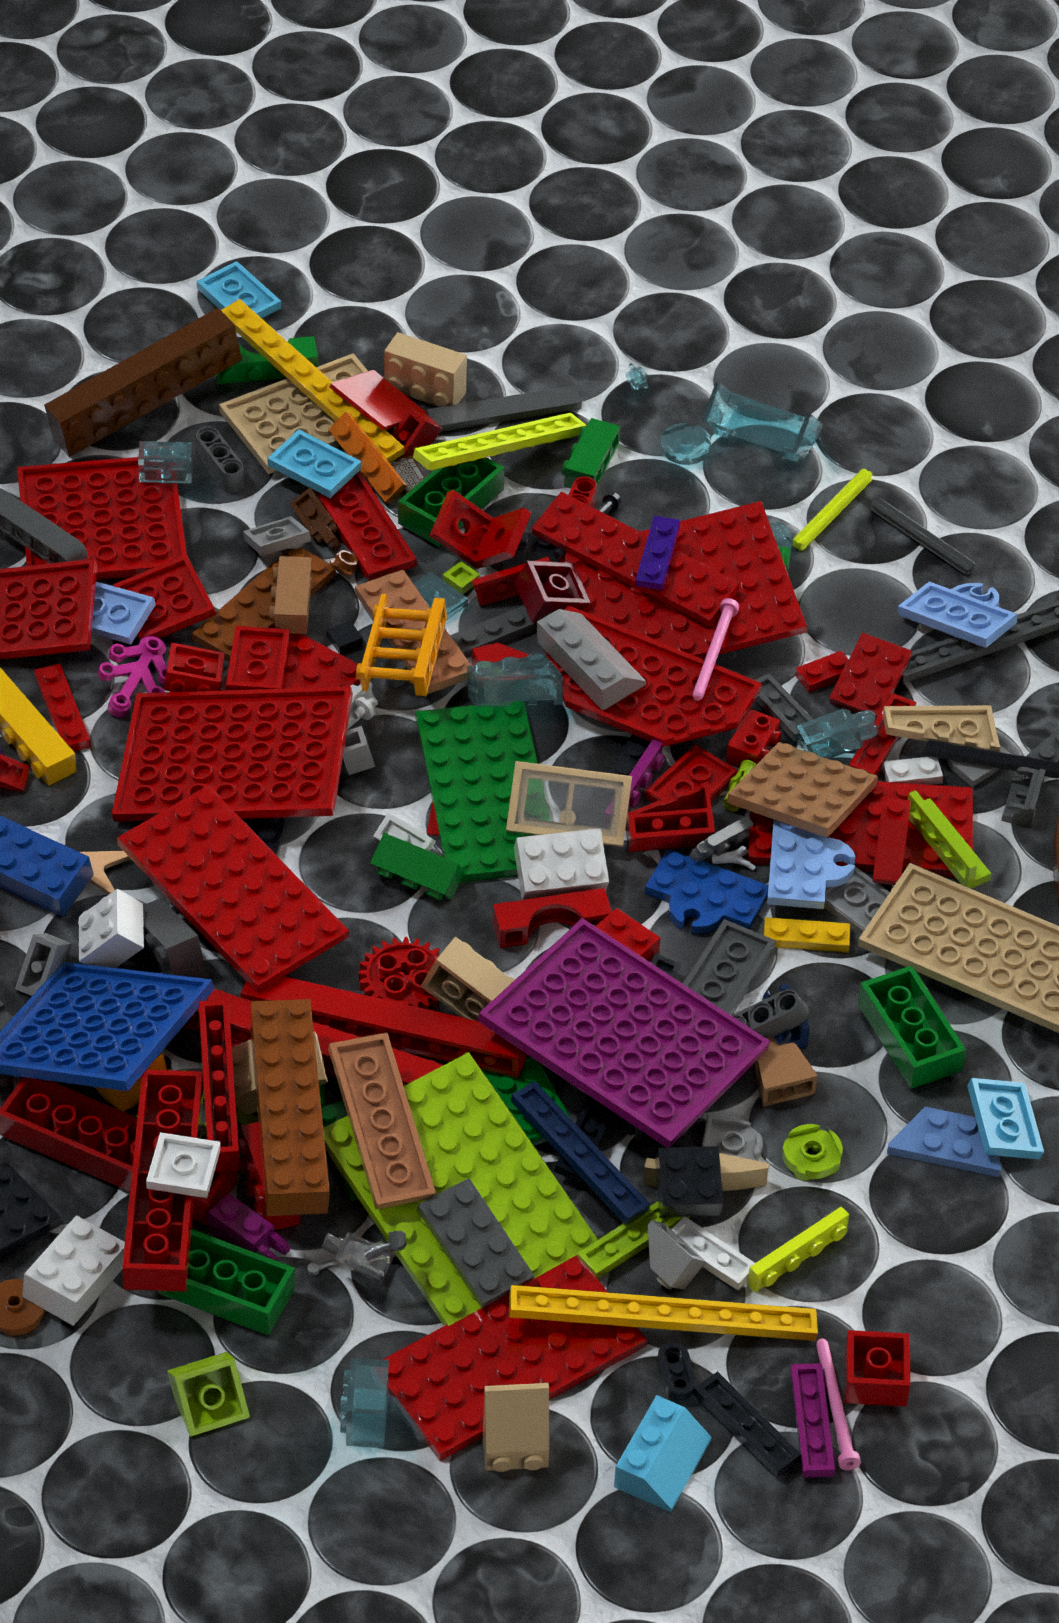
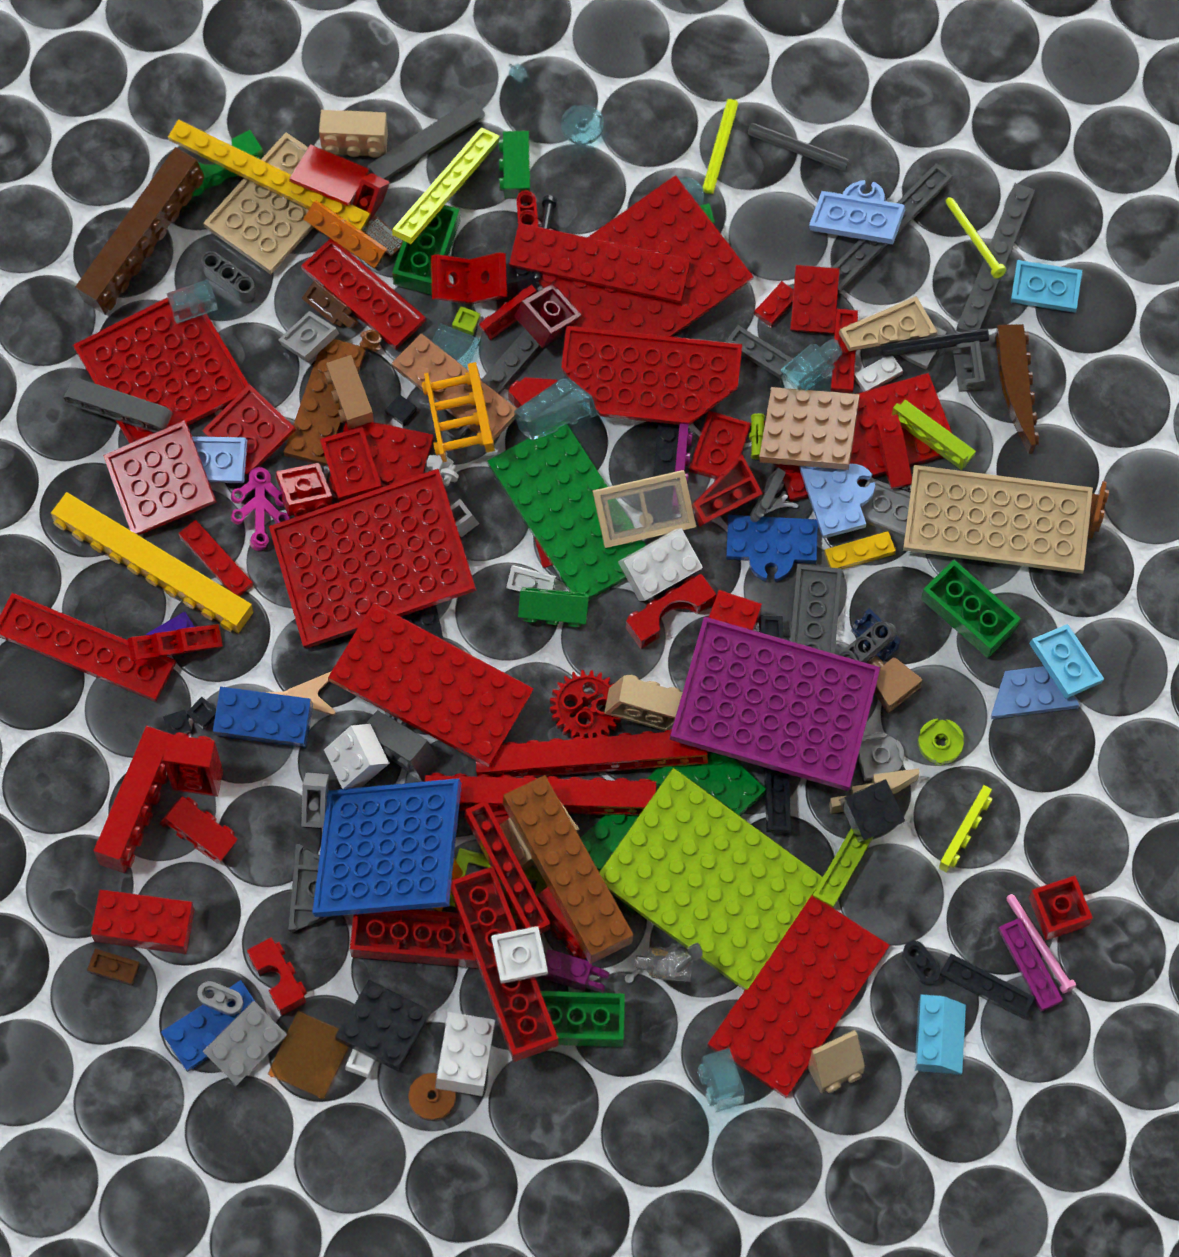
camera: 20 degrees left, 20 degrees up
lime slope [167,1352,250,1436] -> none
medium azure plate [197,261,281,318] -> none
medium azure plate [267,429,361,498] -> none
nougat plate [328,1033,436,1210] -> none
dark grey plate [416,1178,534,1308] -> none
yellow plate [509,1285,818,1341] -> none
dark blue plate [511,1081,650,1225] -> none
light grey slope [537,609,646,711] -> none
dark purple plate [636,515,680,590] -> none
light grey slope [648,1220,706,1290] -> none
white plate [672,1217,755,1290] -> none
bright pink bar [692,598,739,701] -> none
clear light blue windscreen [702,382,823,463] -> none
red brick [726,709,782,768] -> none

